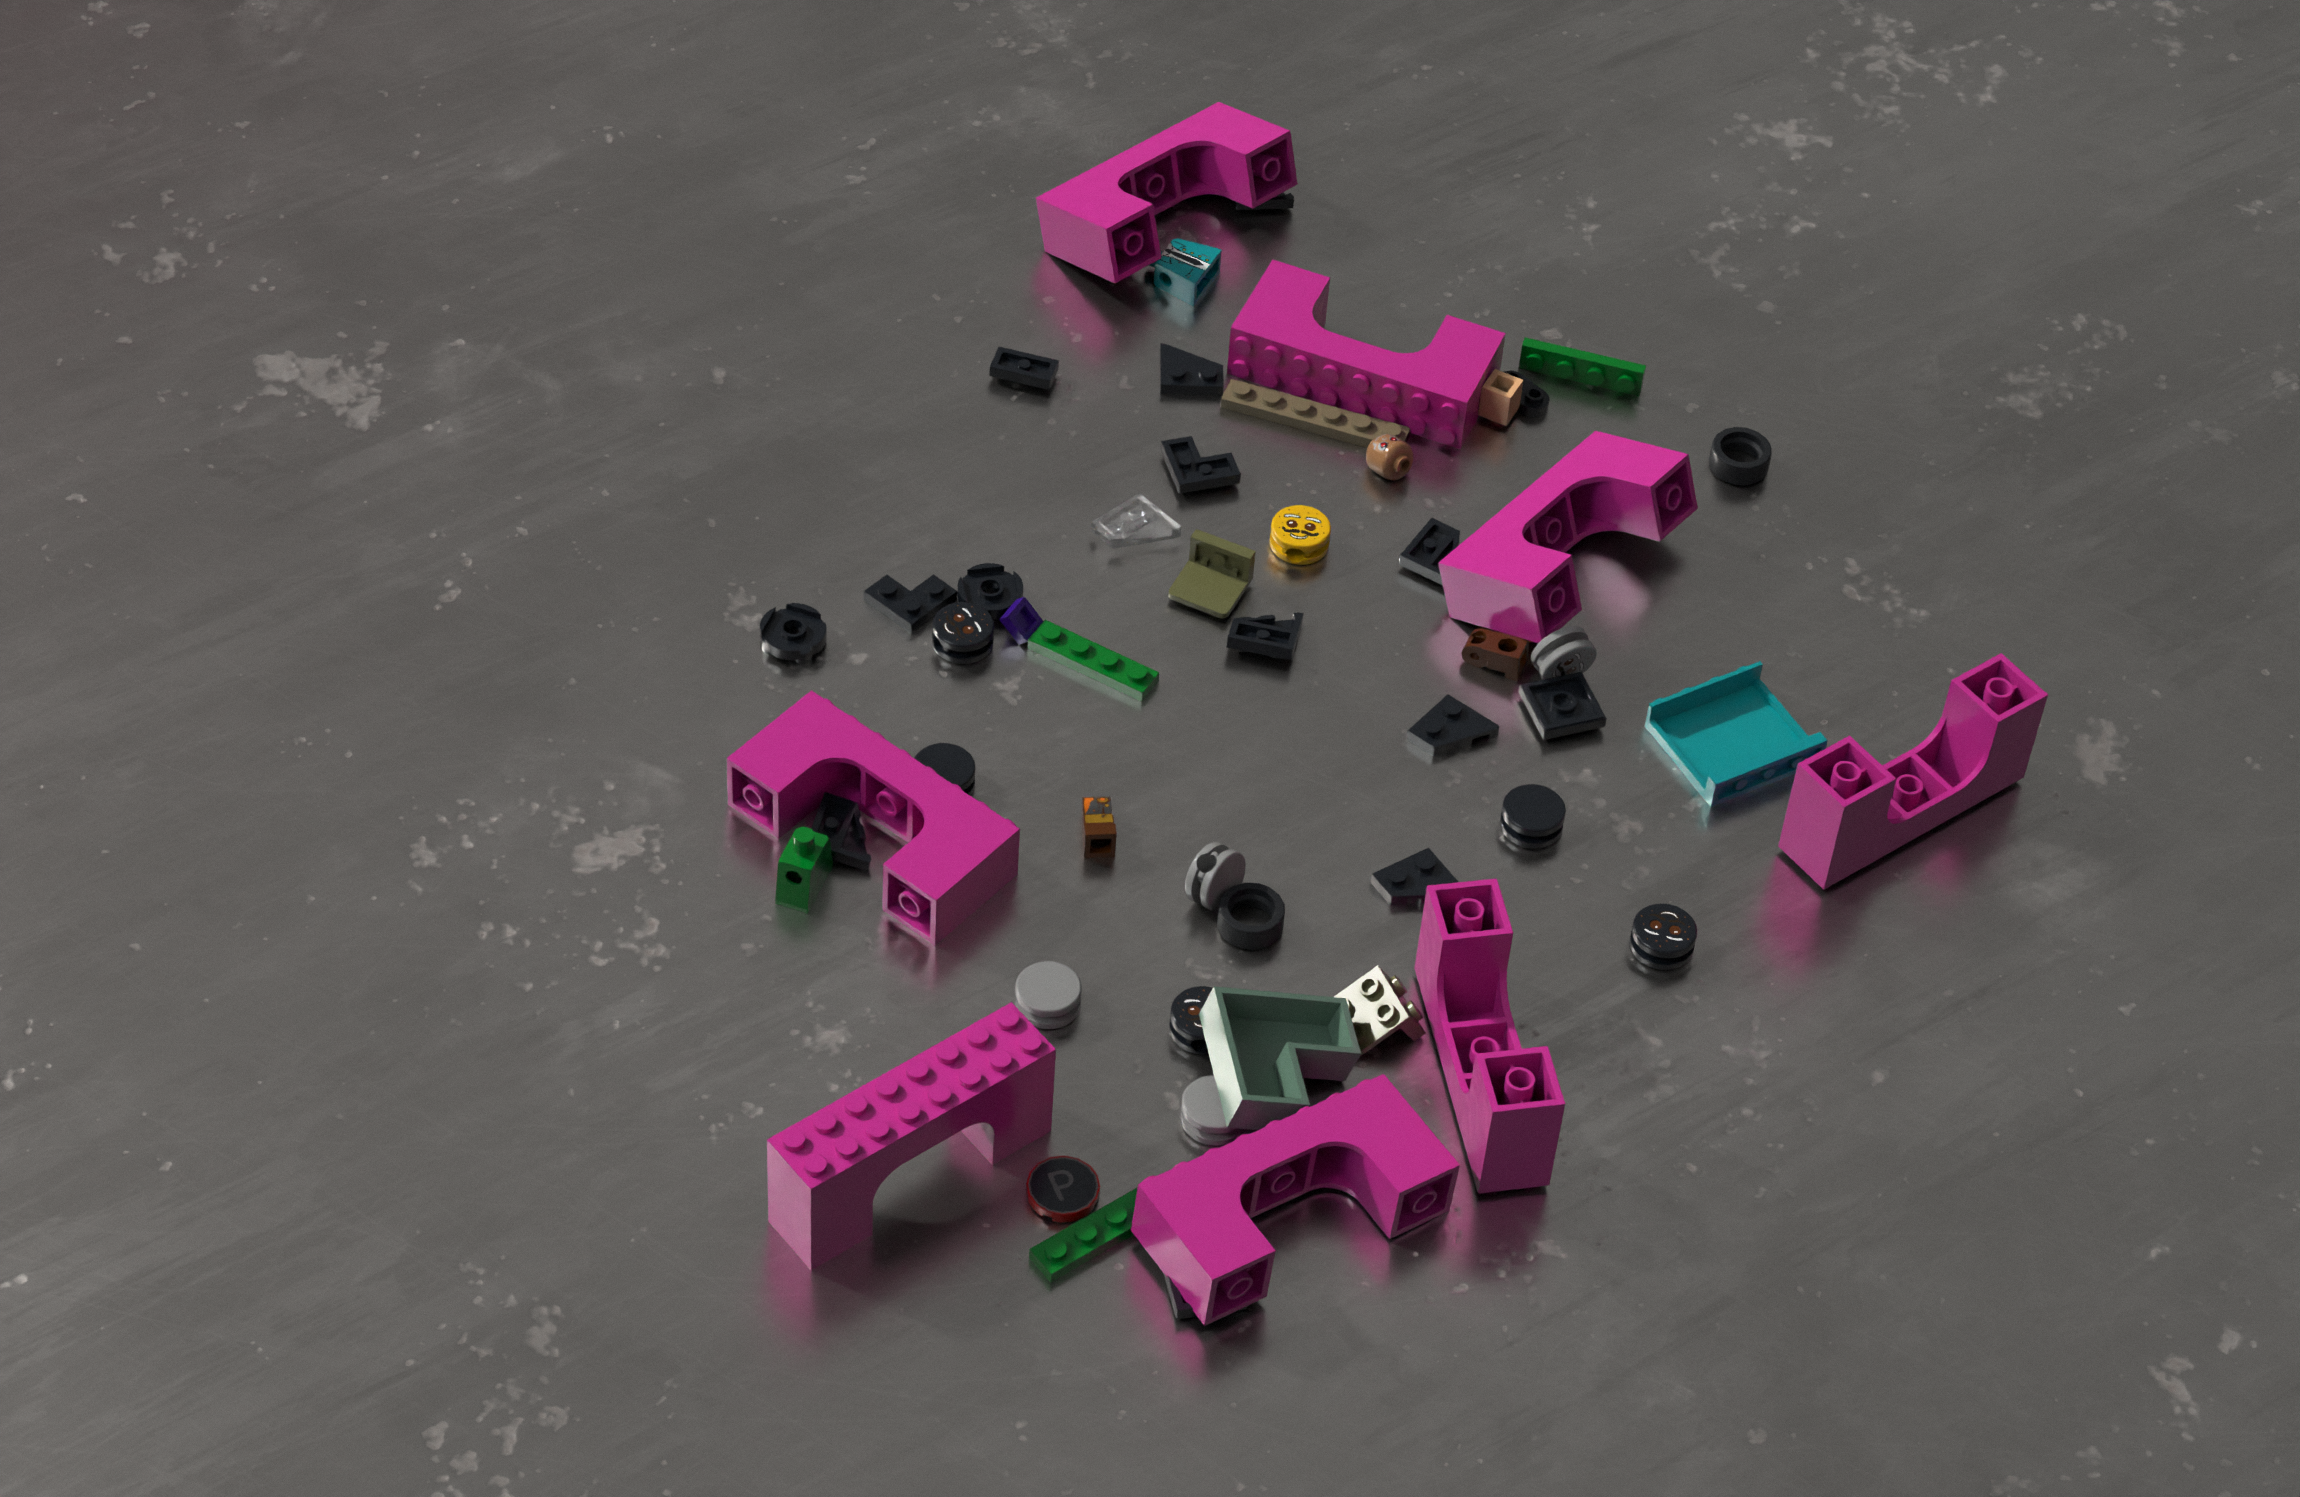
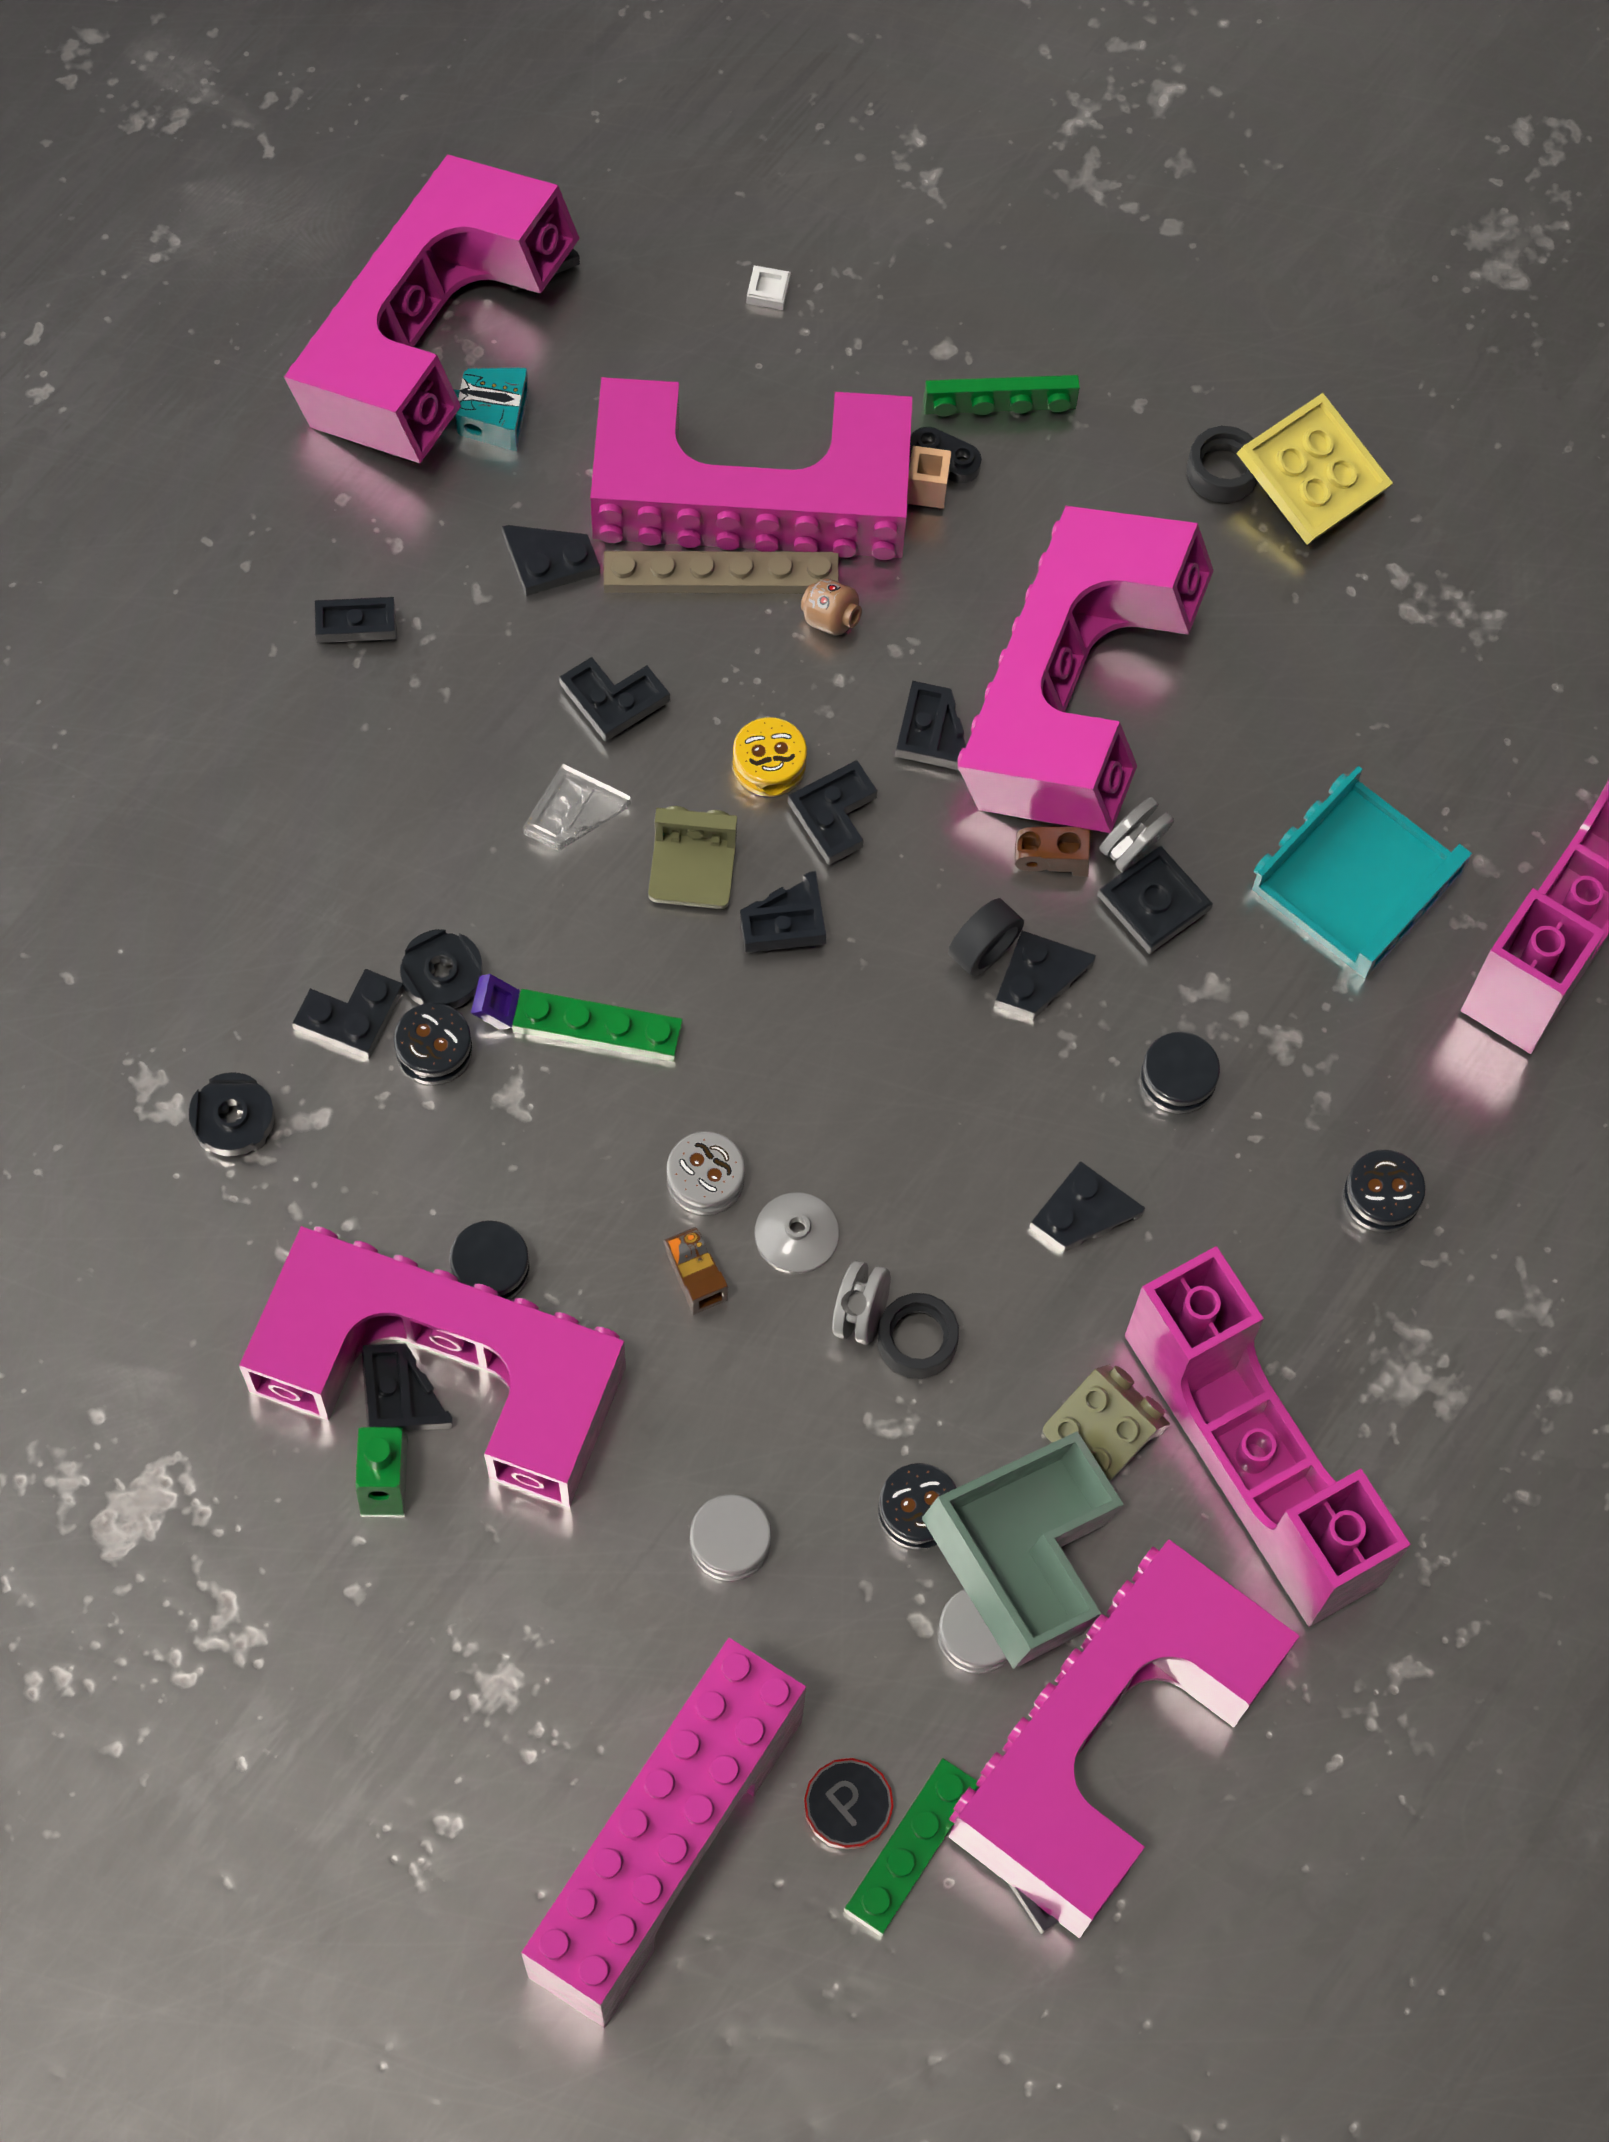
camera: 20 degrees left, 20 degrees up
none -> light grey head [667,1132,745,1215]
none -> white tile [746,265,791,310]
none -> light grey dish [755,1193,839,1273]
none -> black plate [788,760,878,865]
none -> black tyre [948,898,1024,976]
none -> light yellow plate [1236,393,1393,545]

